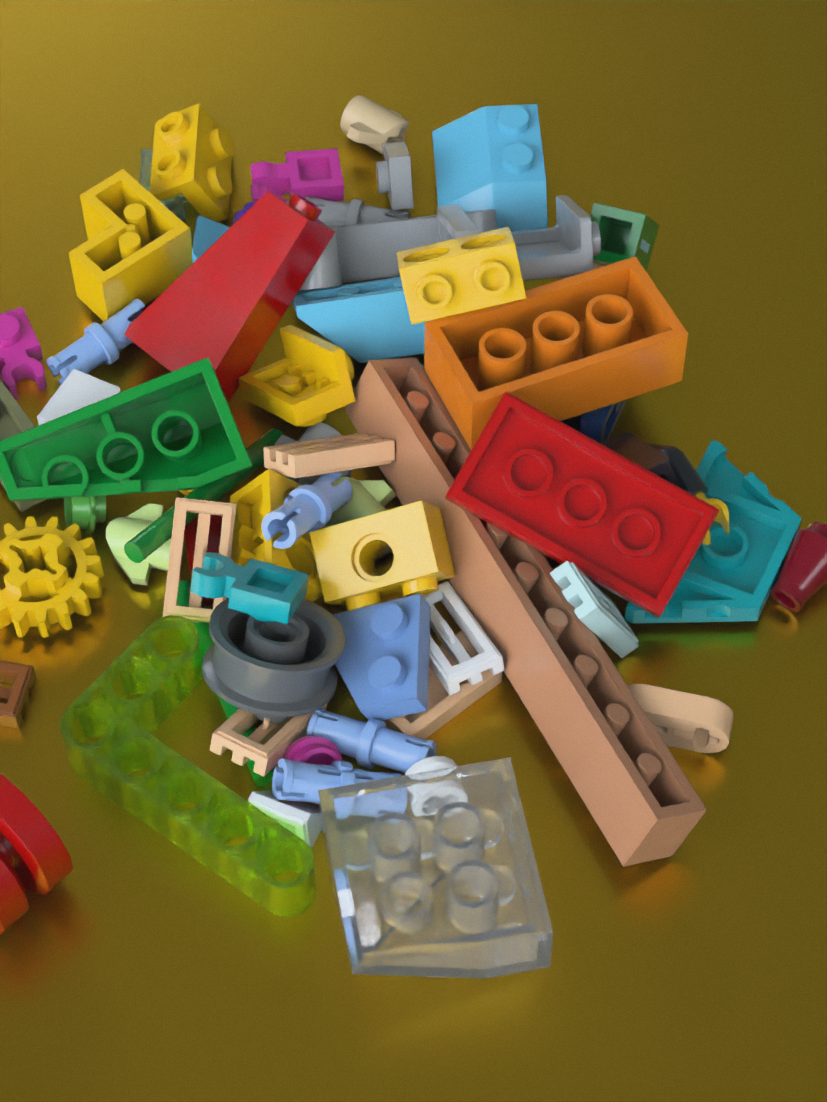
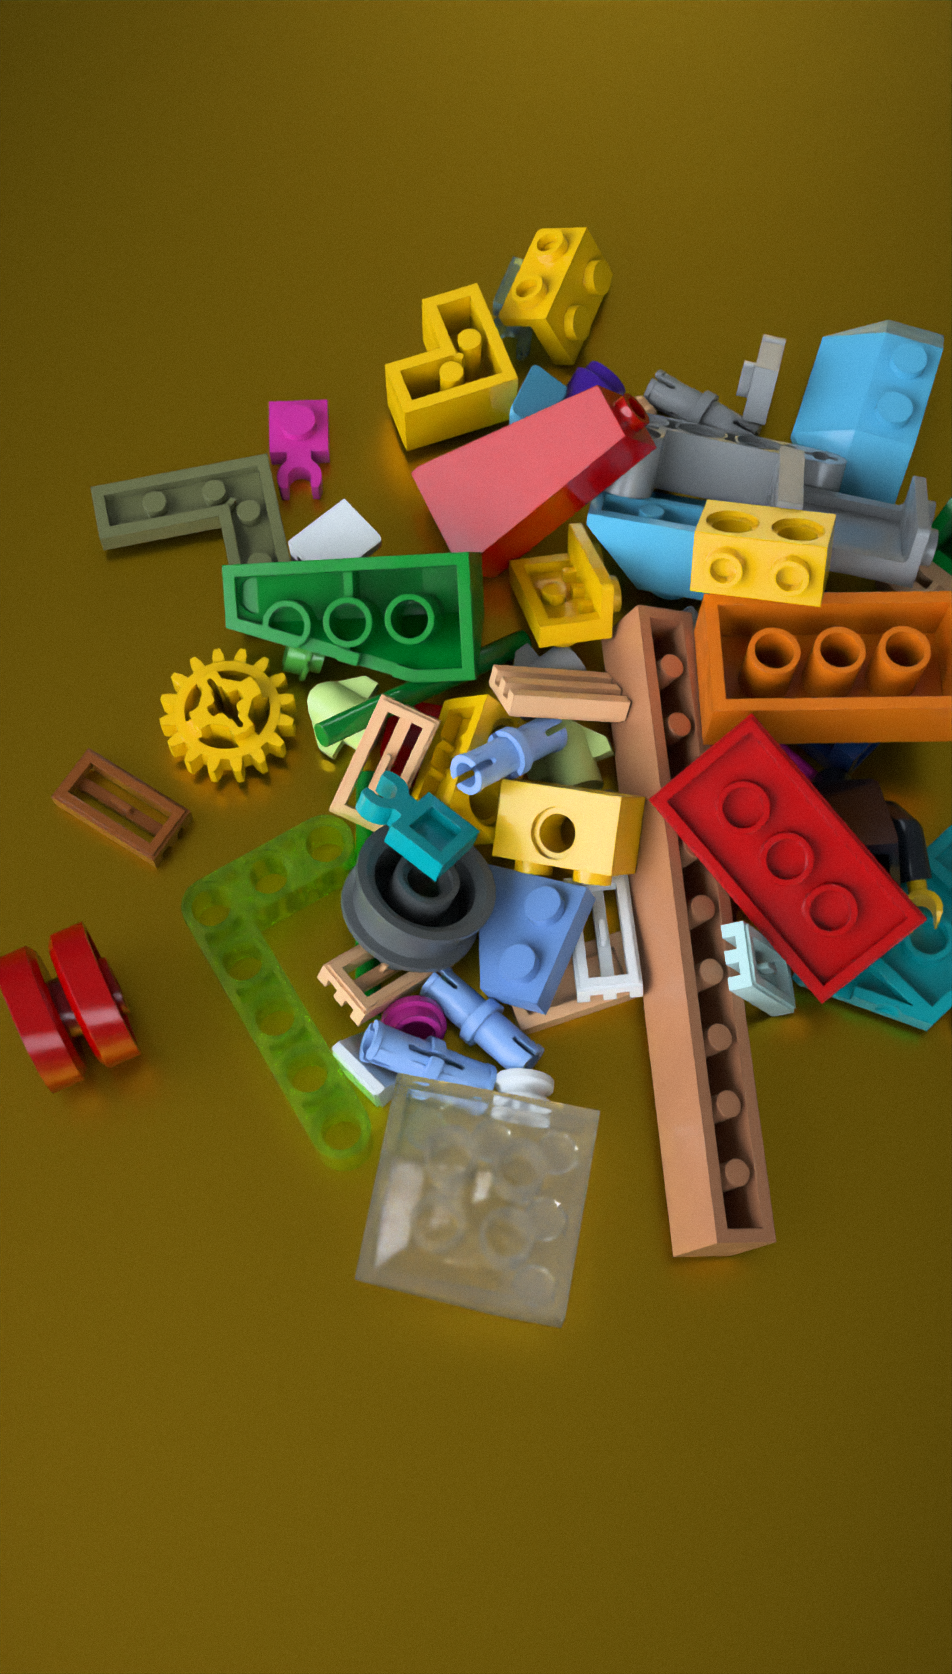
camera: 20 degrees right, 15 degrees up
light blue pin [46,298,145,385] -> none
dark pink plate [250,148,344,202] -> none
tan piece [340,95,409,154] -> none
light nougat beam [627,684,734,753] -> none

